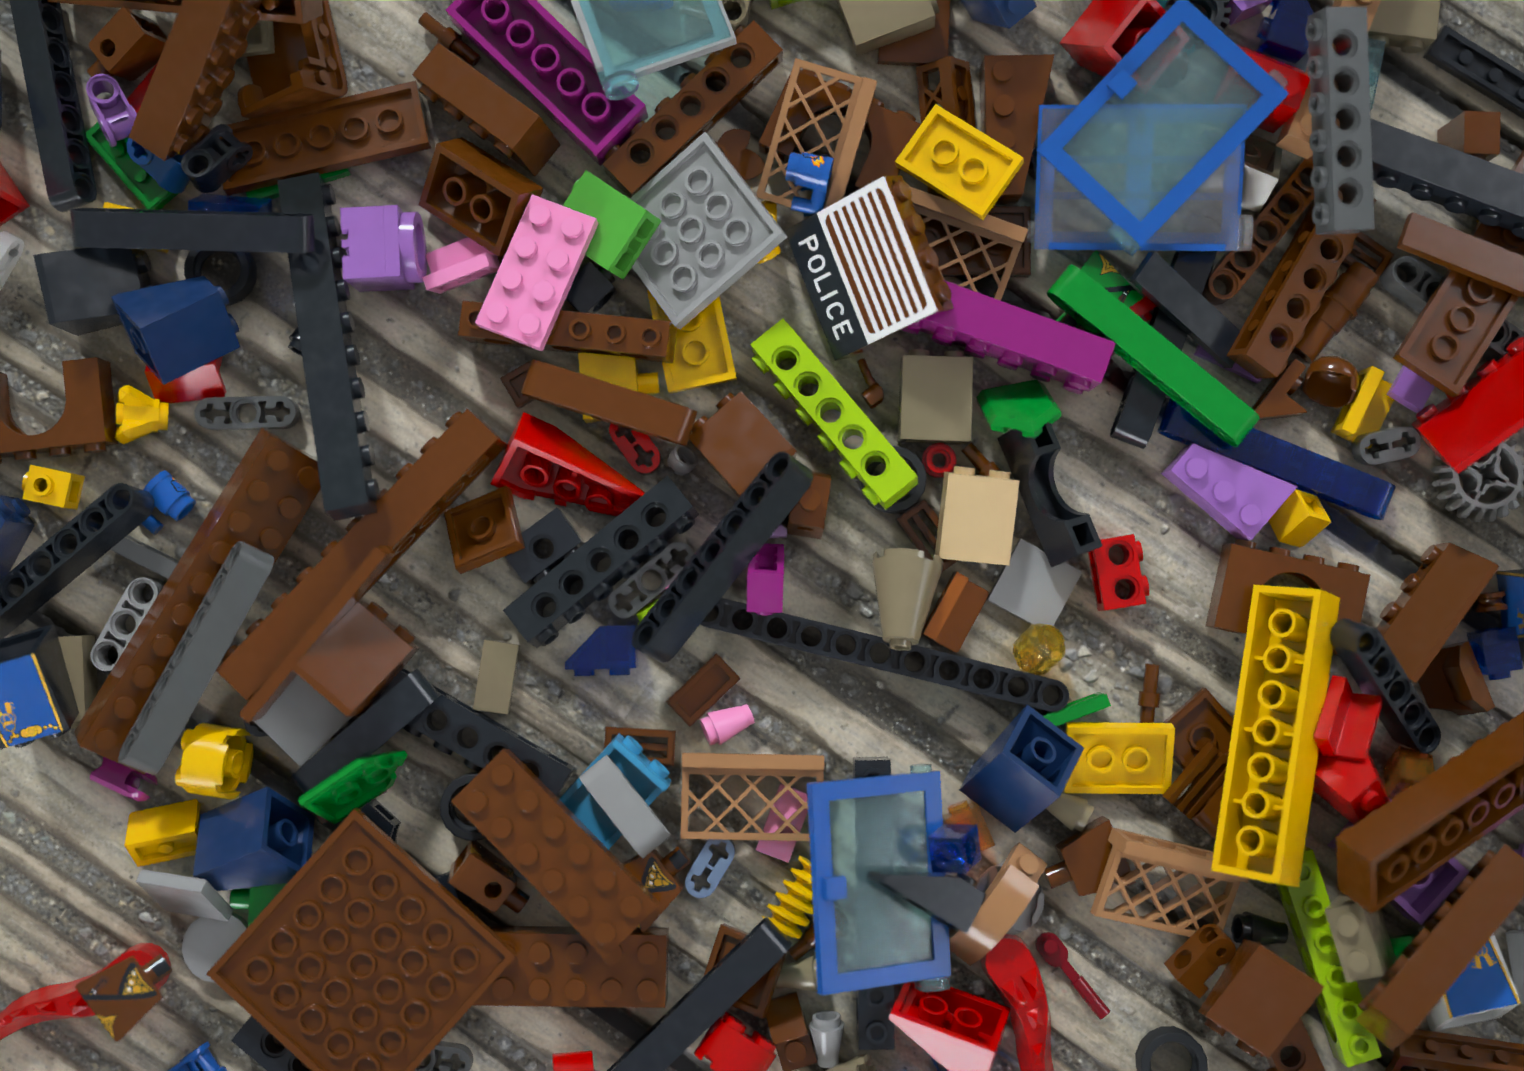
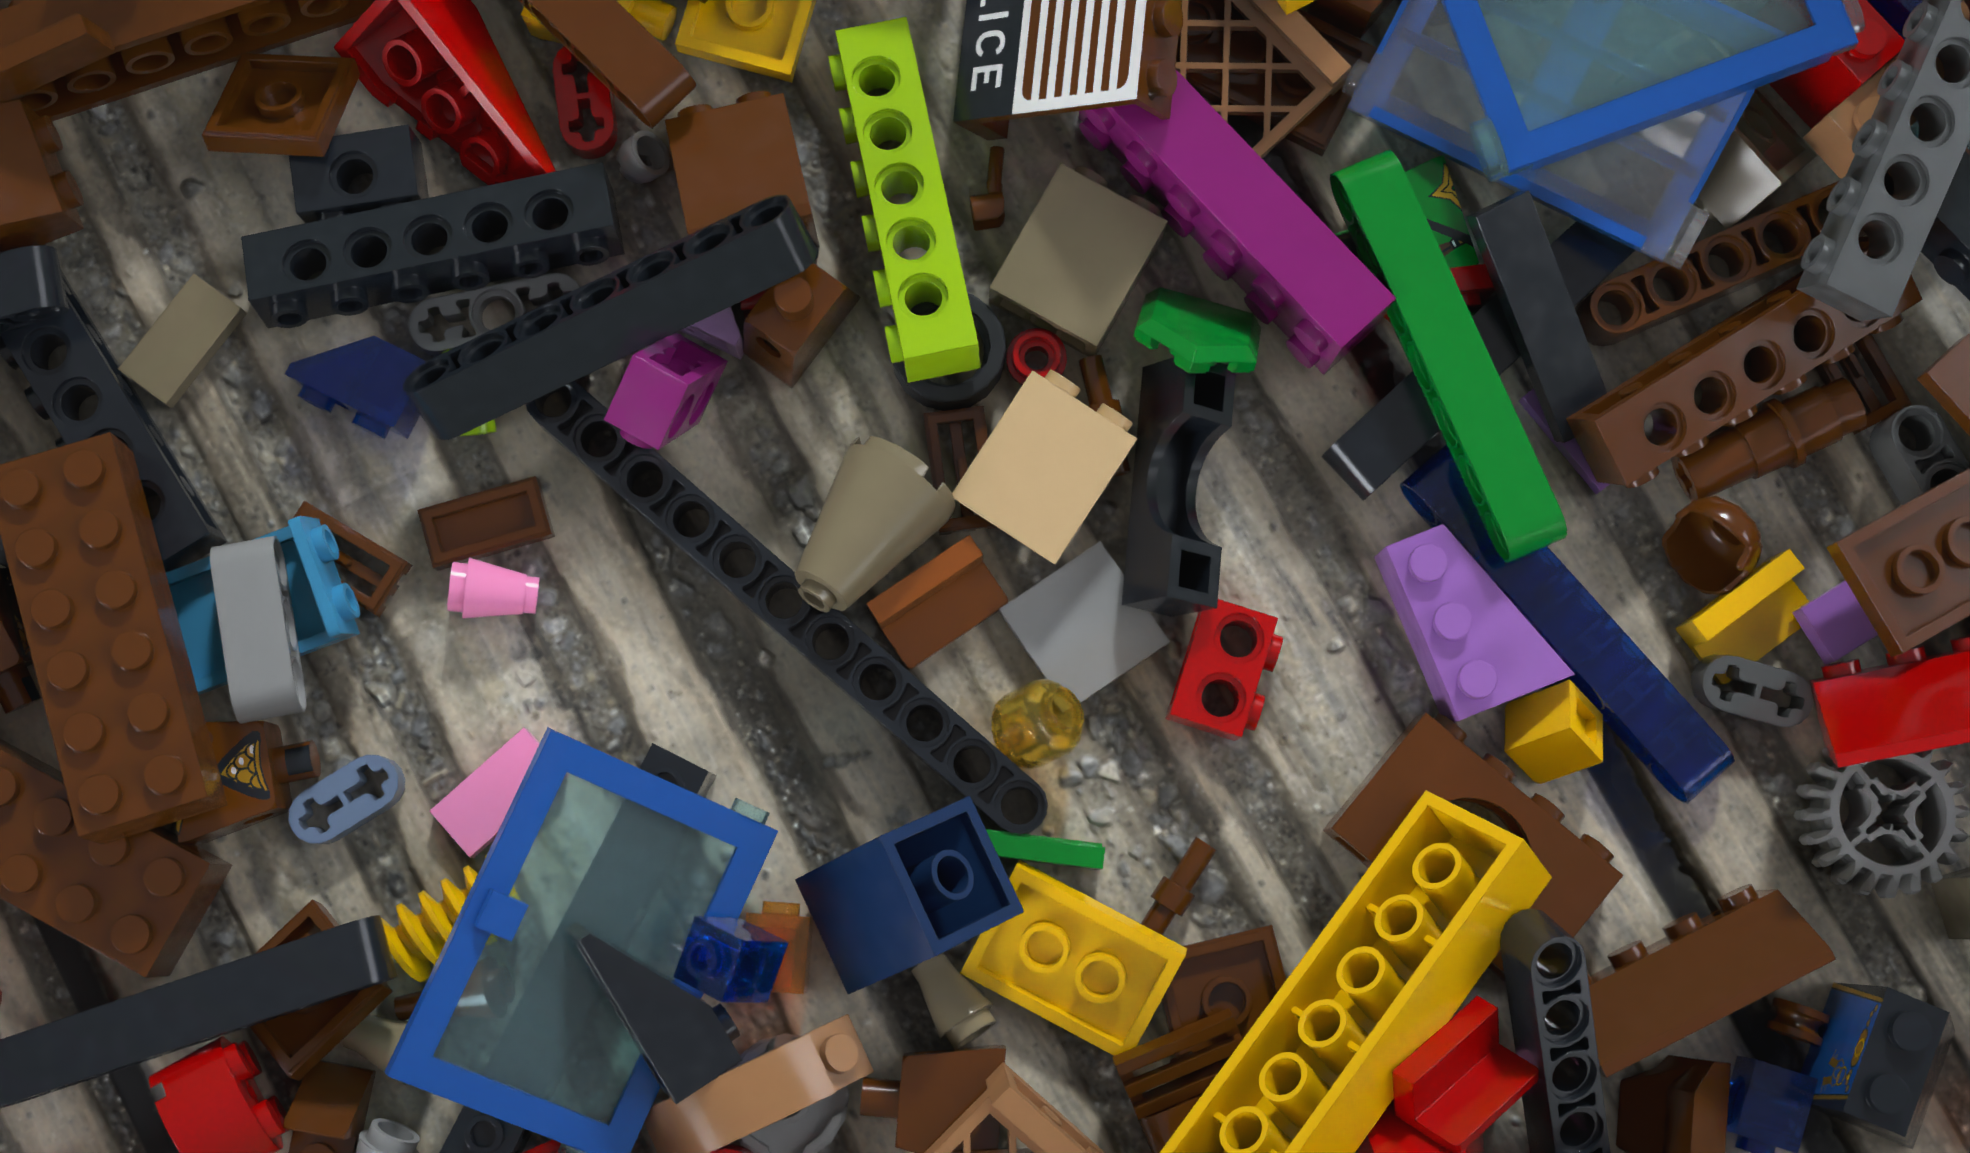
camera: 25 degrees right, 5 degrees down
medium nougat fence [680,752,824,841] -> none
reddish brown slope [1251,358,1307,421] -> none

